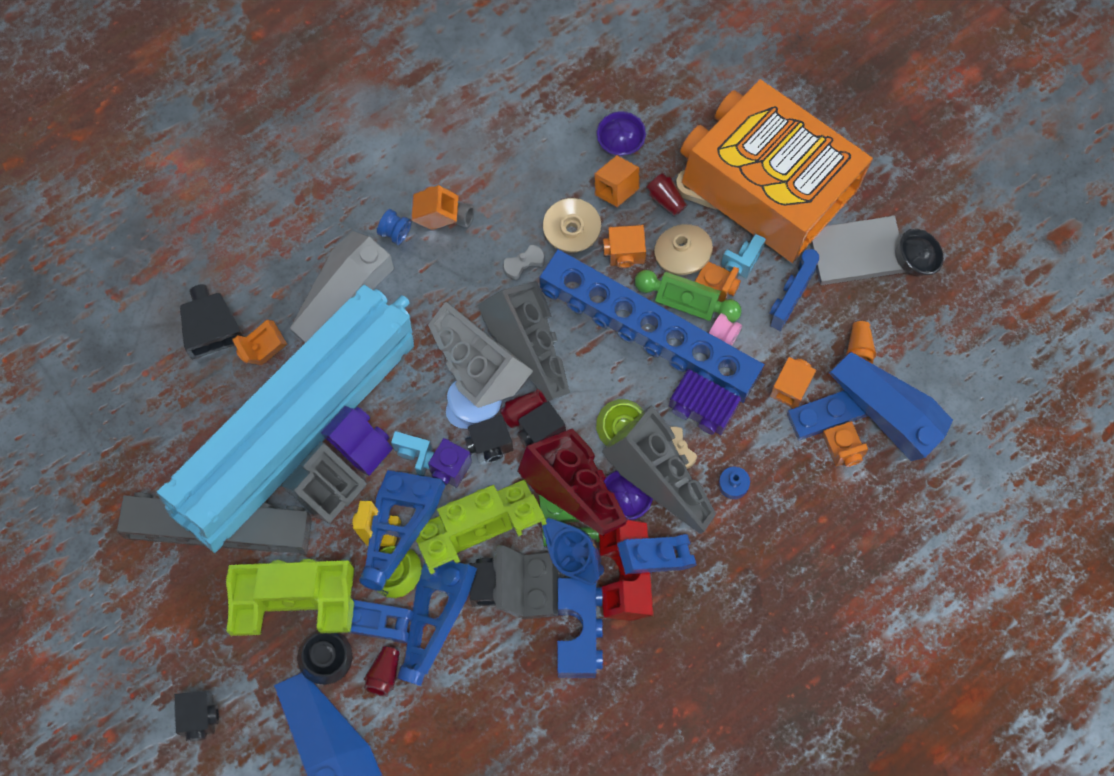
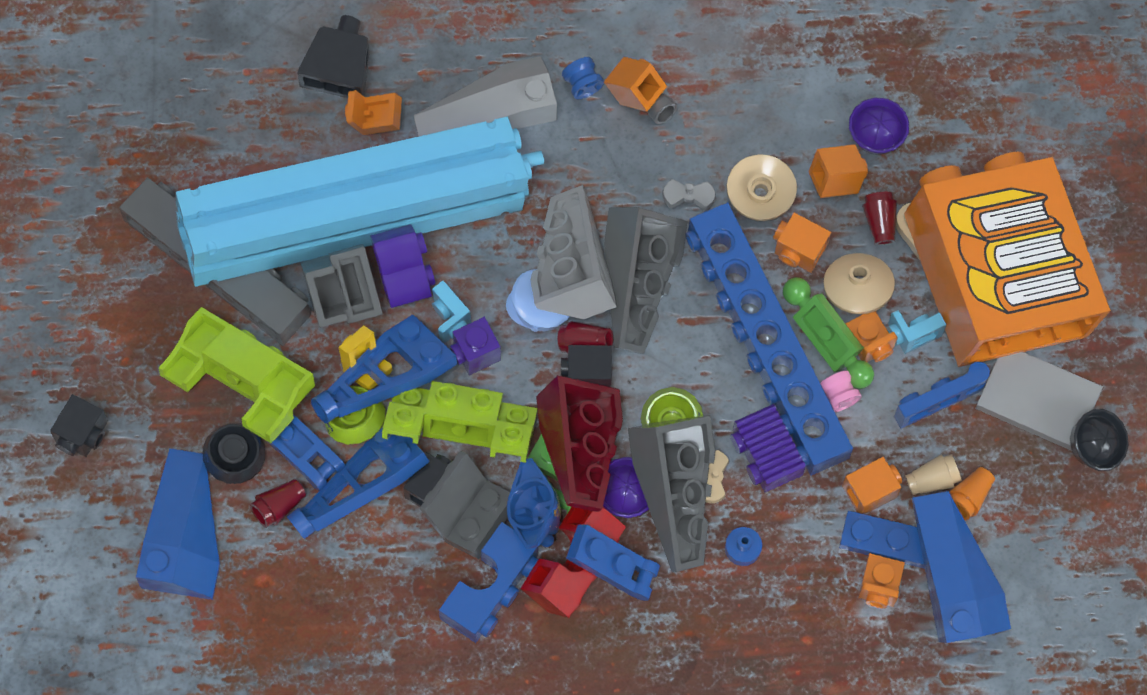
camera: 30 degrees right, 0 degrees up
black brick [465,415,513,463] -> none
none -> tan cone [905,454,962,495]

